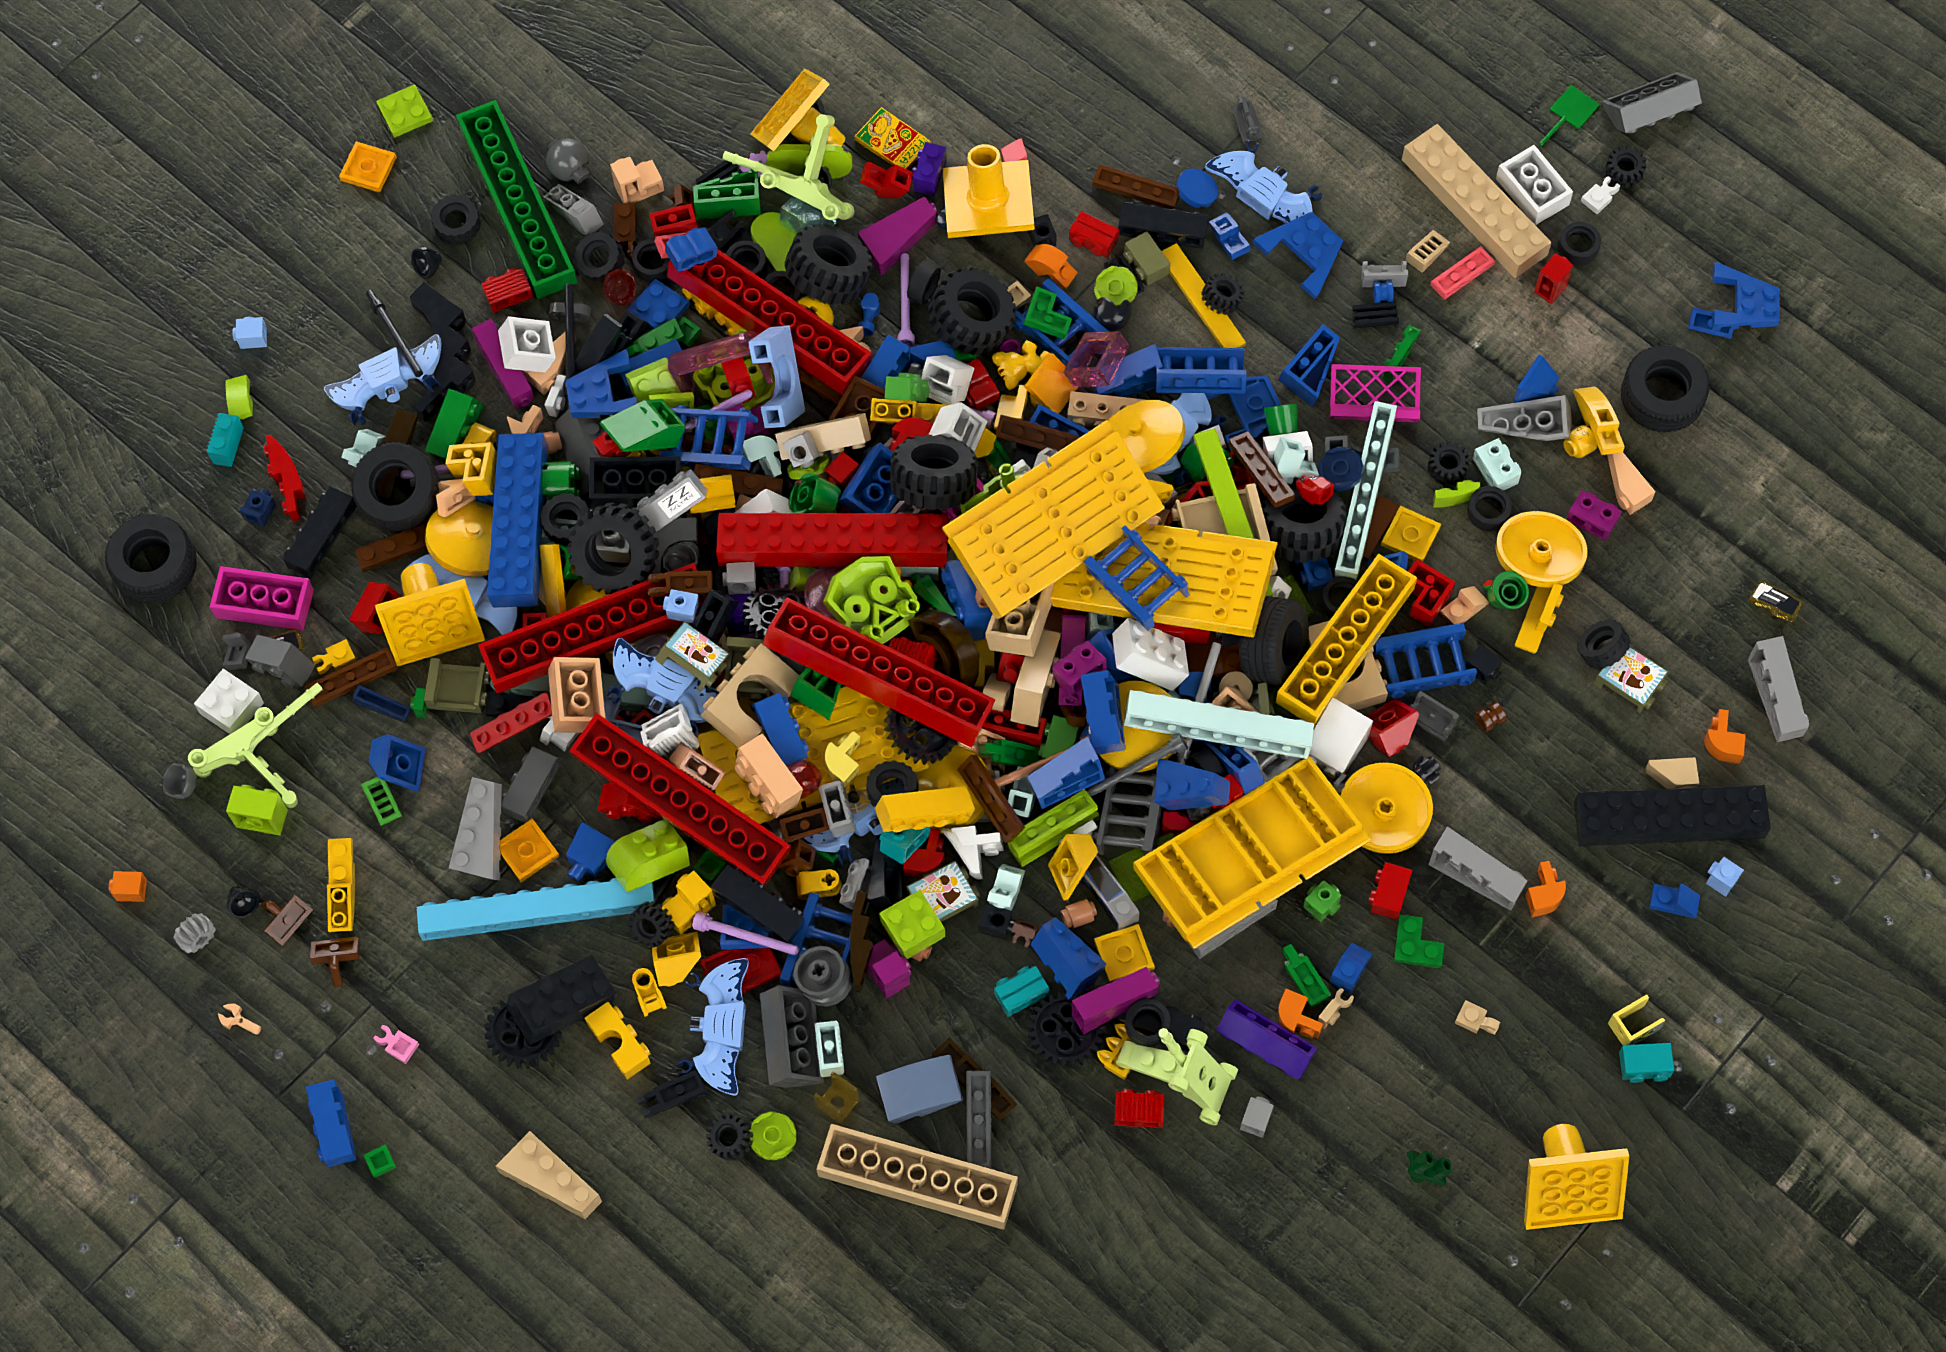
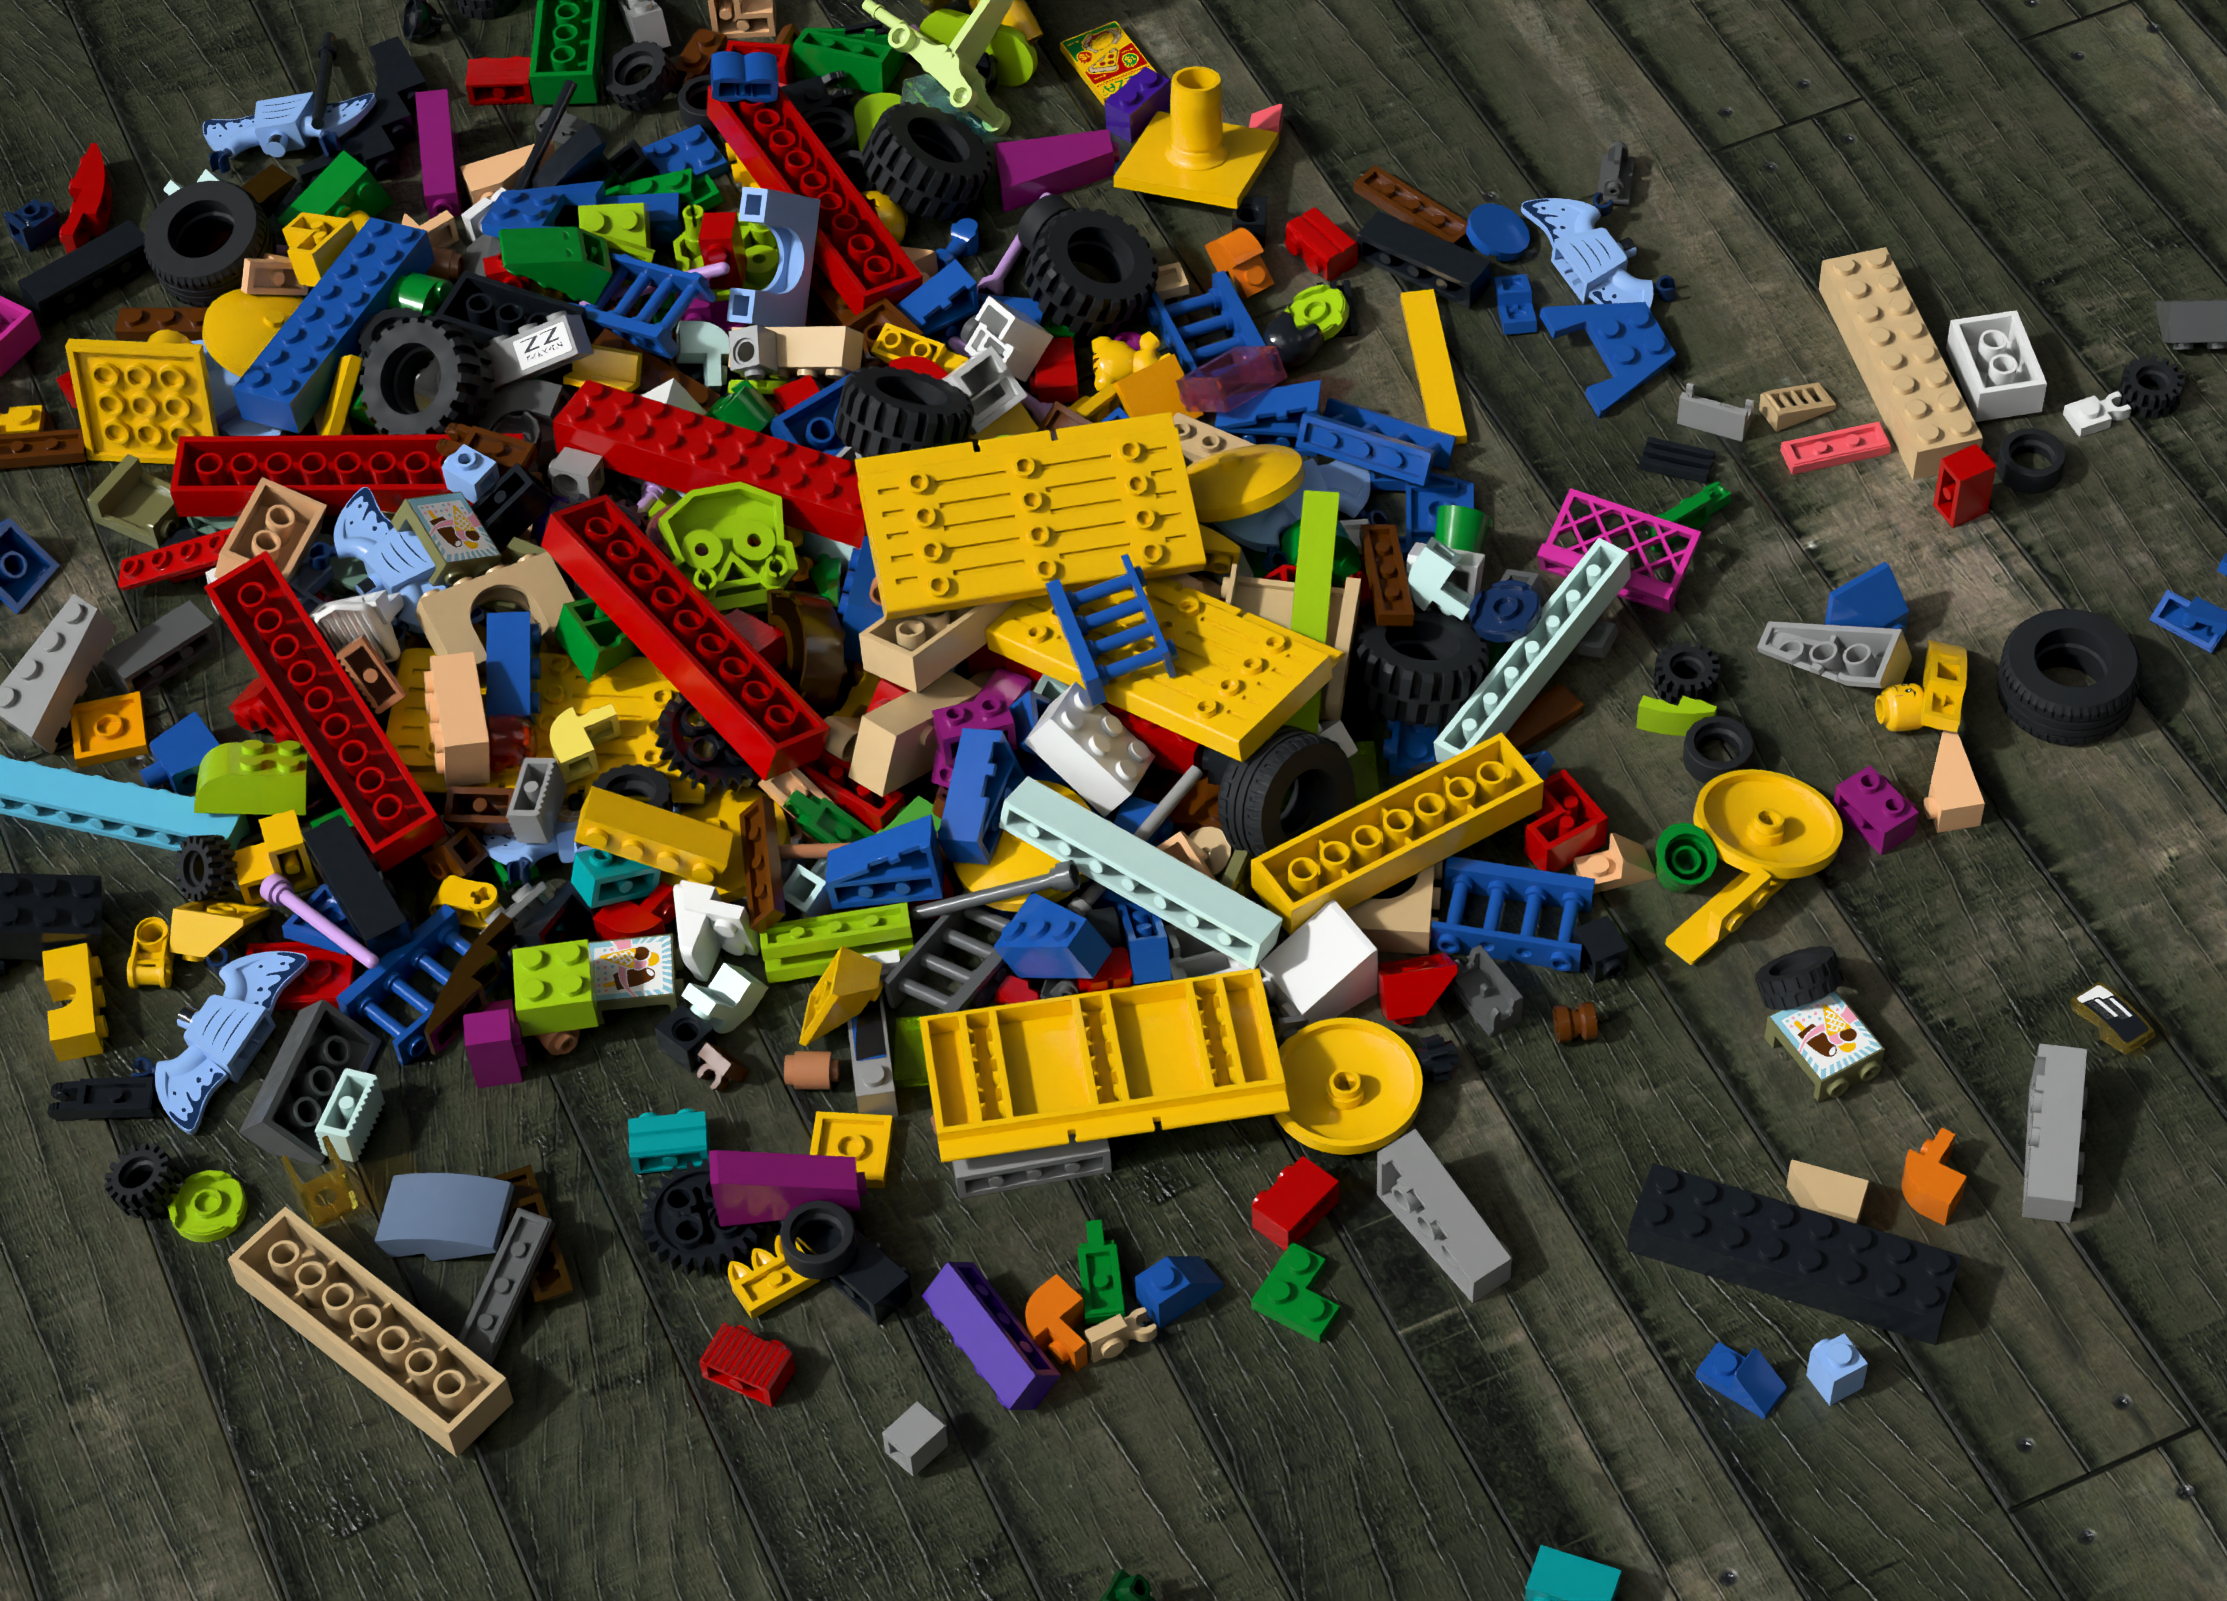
camera: 25 degrees right, 15 degrees down
teal brick [206,413,244,467] -> none
lime slope [226,375,253,419] -> none
light blue brick [233,317,267,349] -> none
dark blue piece [352,685,411,723] -> none
green plate [411,688,427,718] -> none
white brick [498,316,556,373] -> none
clear red helmet [603,269,636,306] -> none
clear pink windscreen [668,331,772,393] -> none
dark grey wheel [794,946,853,1007] -> none
red brick [860,161,913,199] -> none
bright green brick [885,373,930,402] -> none
green plate [1023,286,1072,340] -> none
blue wedge [1031,917,1107,1000] -> none
yellowish green piece [1116,1028,1238,1125] -> none
olive brick [1123,231,1170,286] -> none
black tyre [1201,273,1244,315] -> none
blue wedge [1278,324,1340,407] -> none
red rock [1296,475,1334,505] -> none
bright green brick [1303,880,1341,922] -> none
blue wheel [1373,280,1393,303] -> none
yellow tile [1381,506,1441,562] -> none
tan plate [1455,1000,1500,1035] -> none
light aqua brick [1473,438,1521,491] -> none
orange brick [1525,861,1566,917] -> none
green piece [1539,85,1600,146] -> none
light yellow piece [1608,995,1665,1045] -> none

